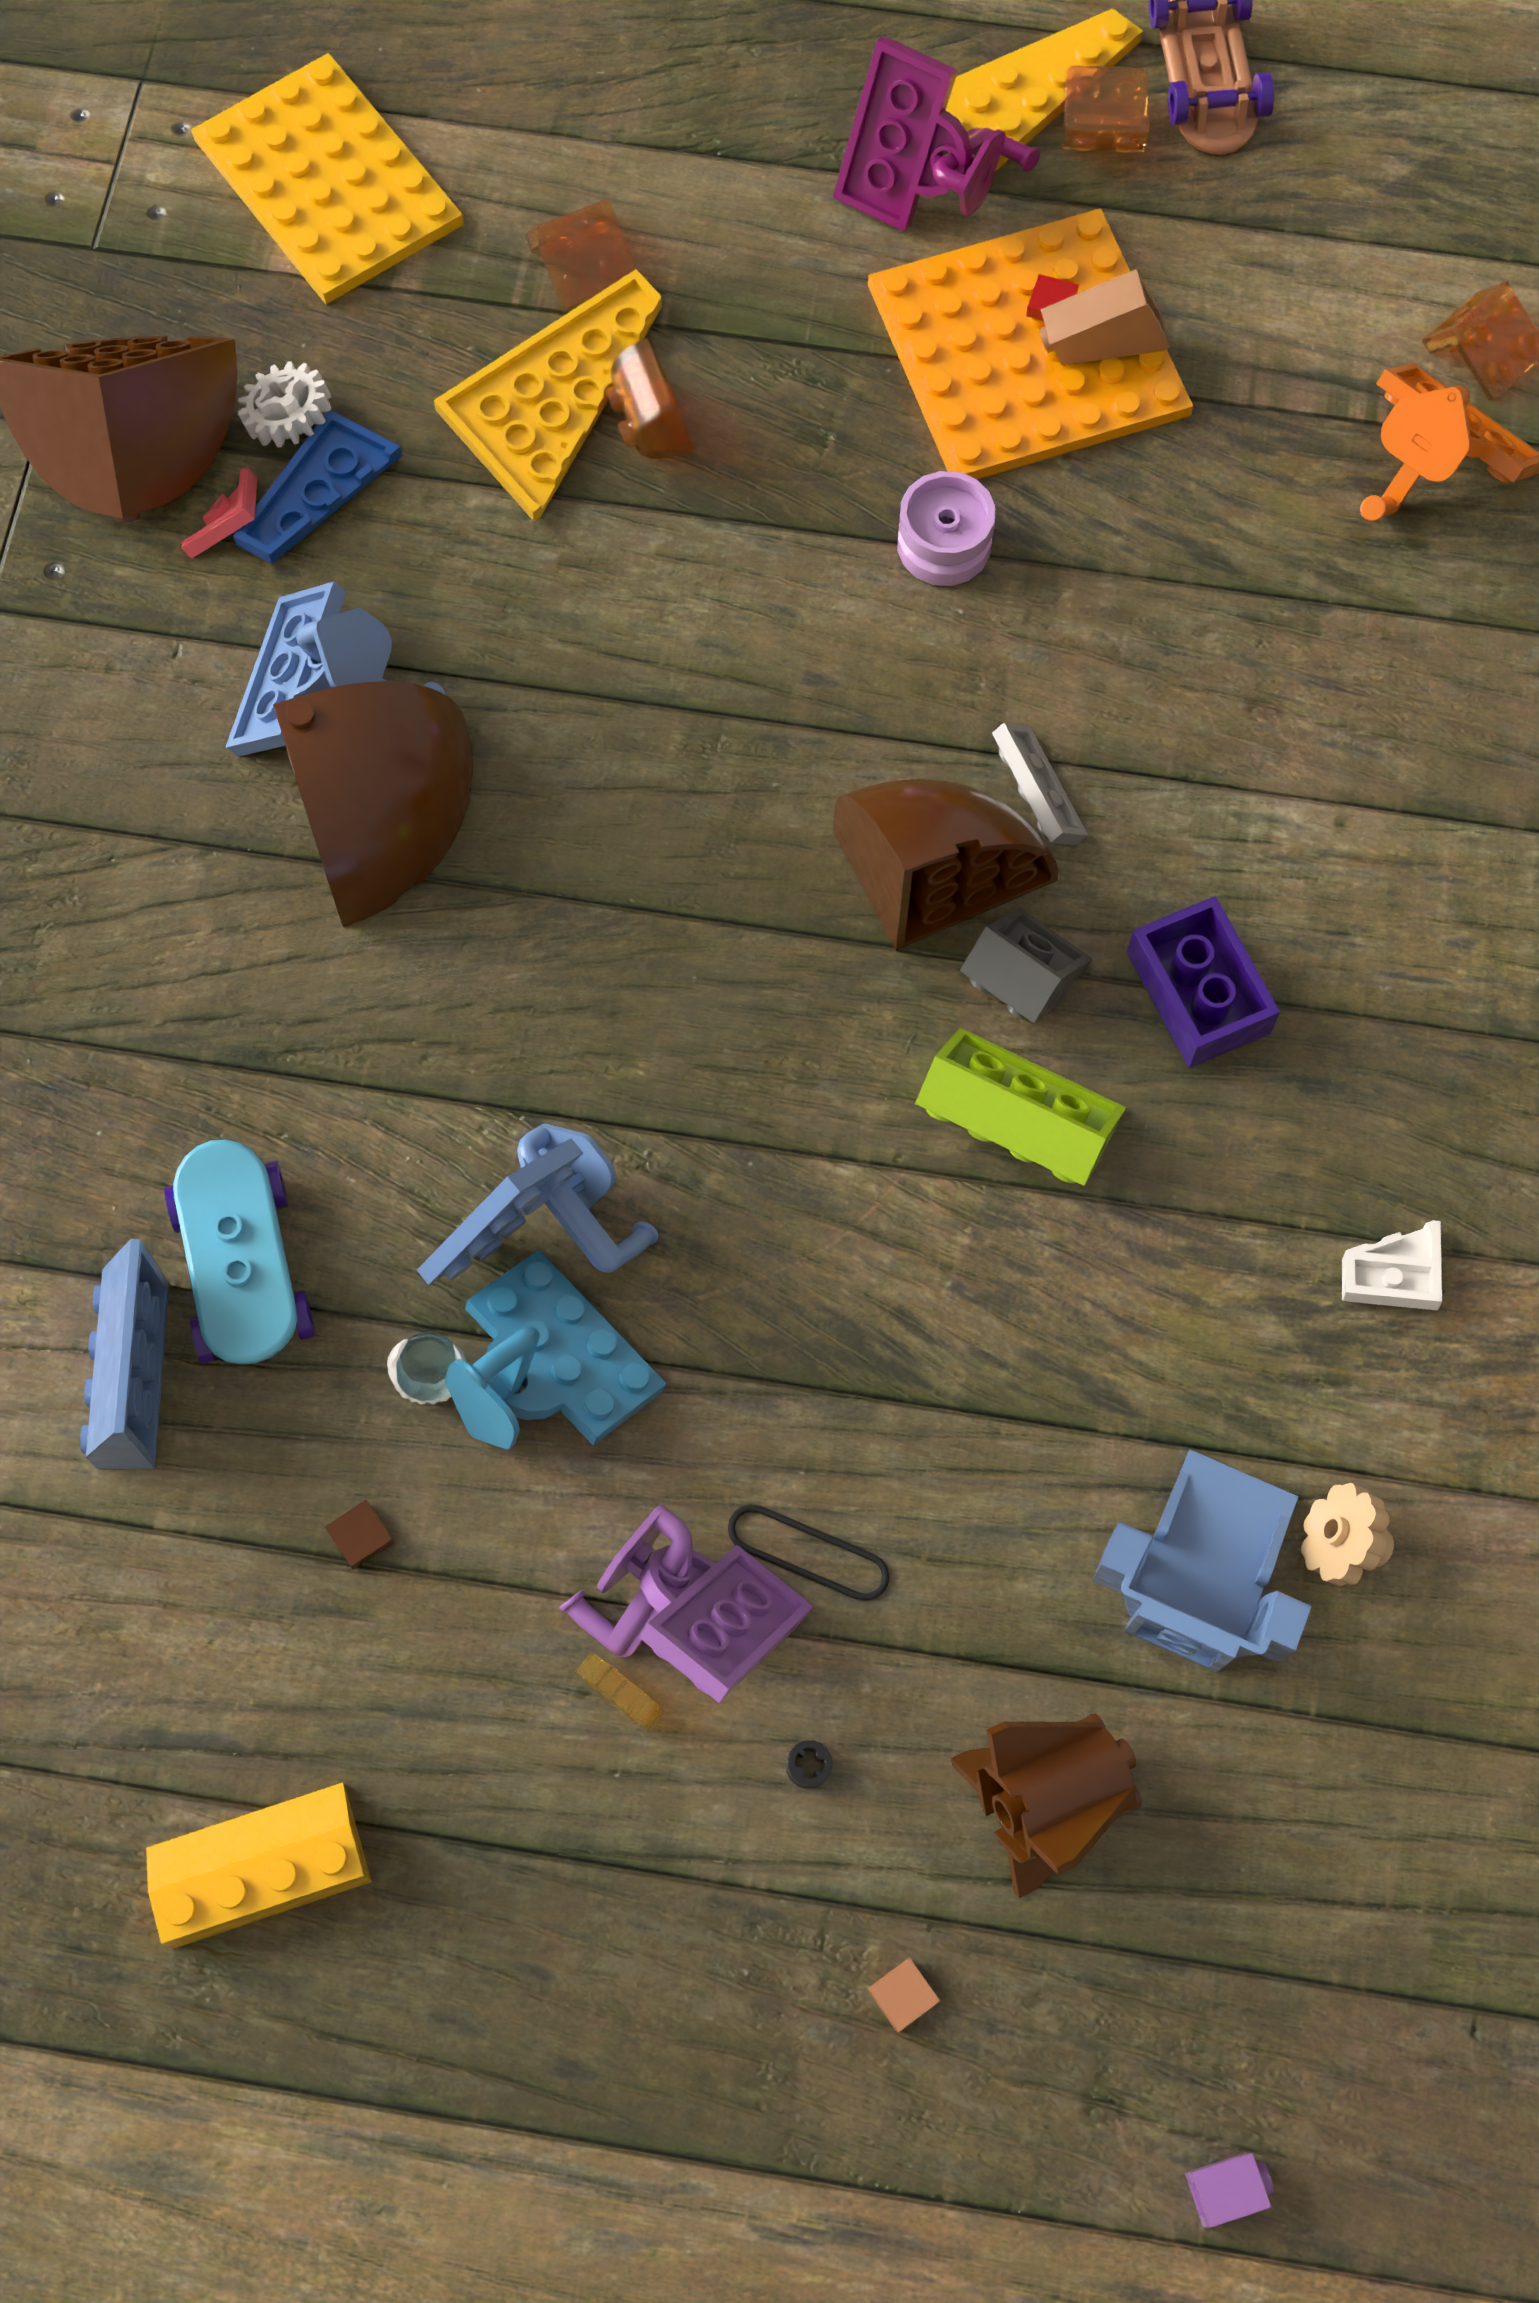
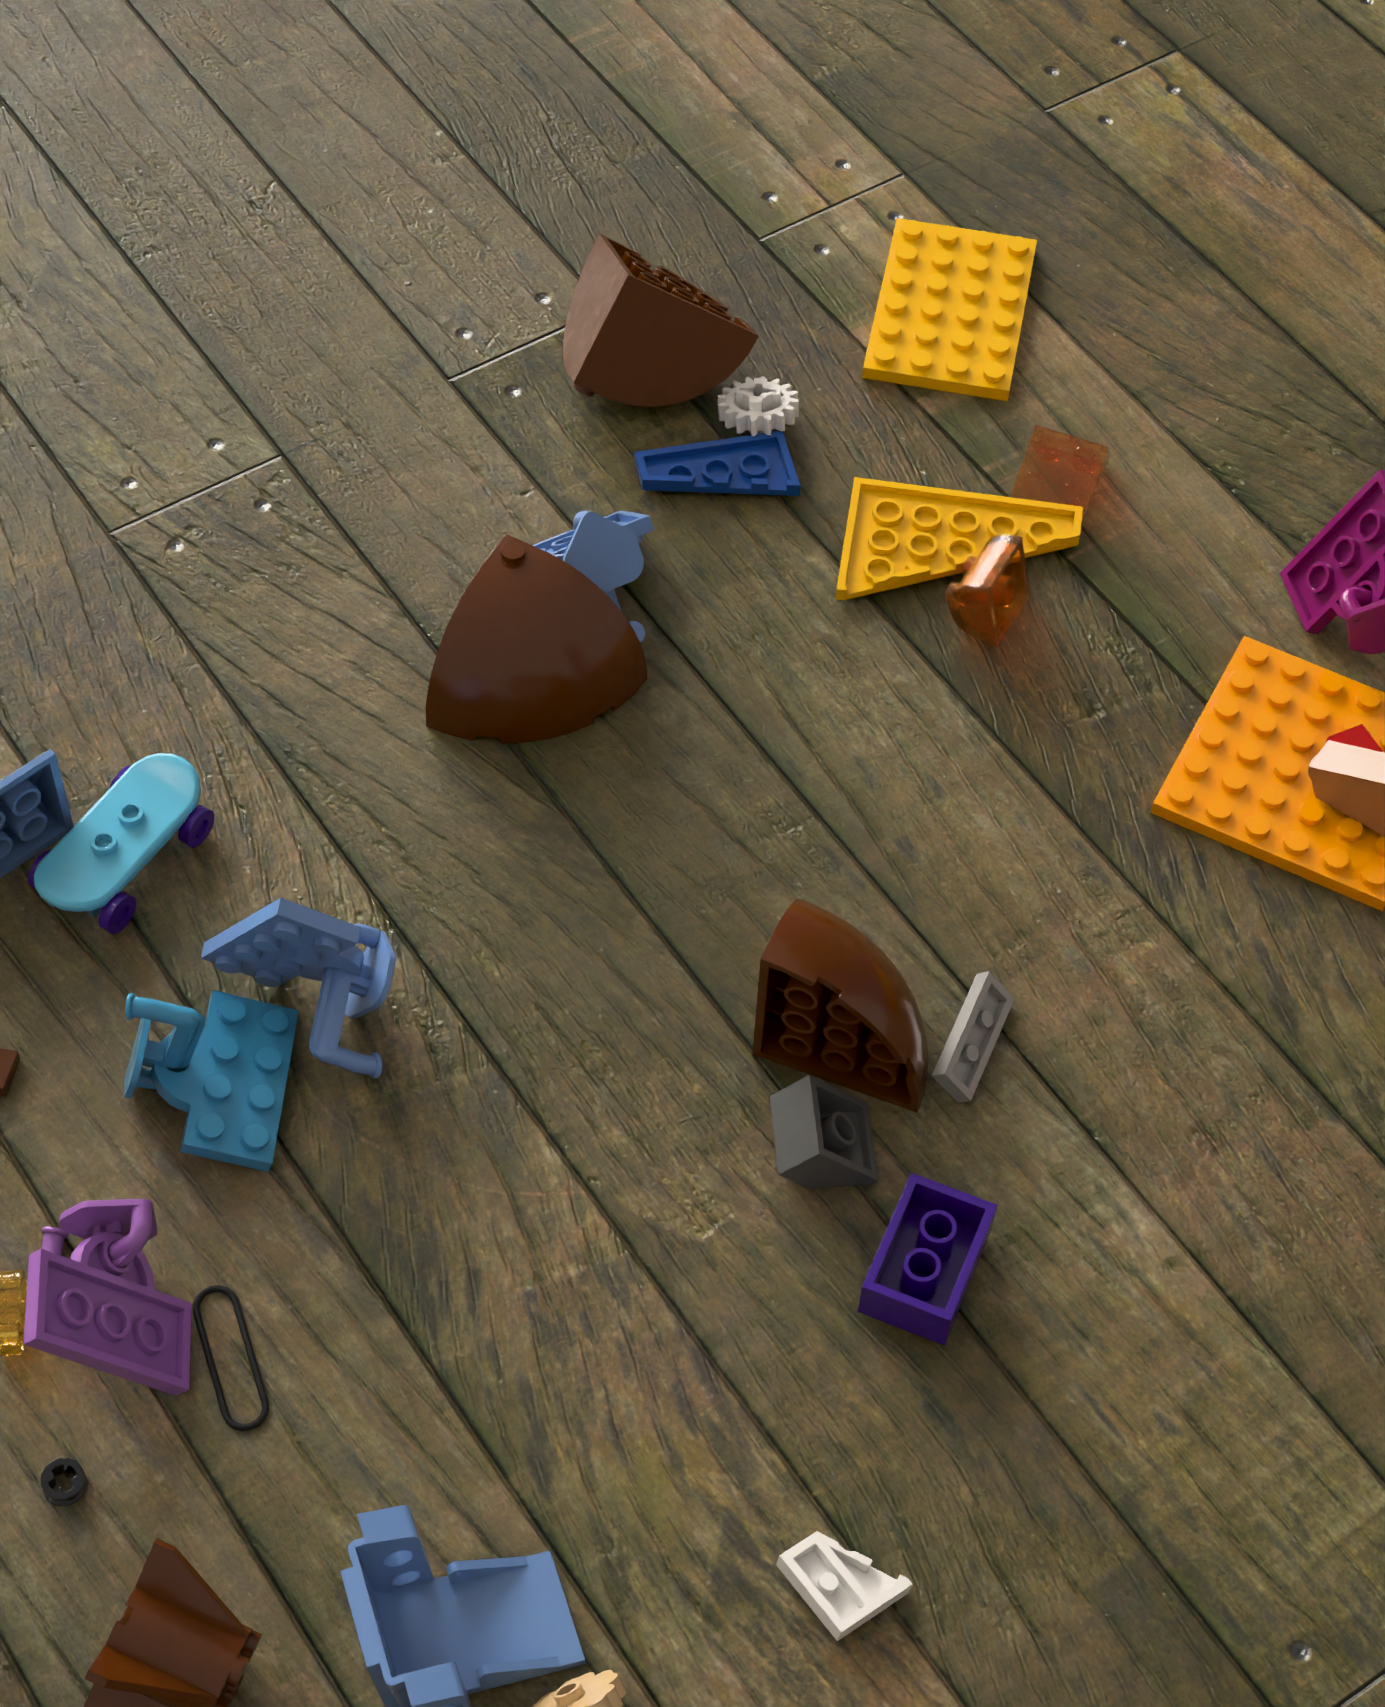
camera: 45 degrees right, 15 degrees down
coral tile [181,467,257,559] -> none
clear light blue hair [387,1331,467,1405] -> none
lavender wheel [897,471,995,586] -> none
lime slope [915,1027,1127,1186] -> none

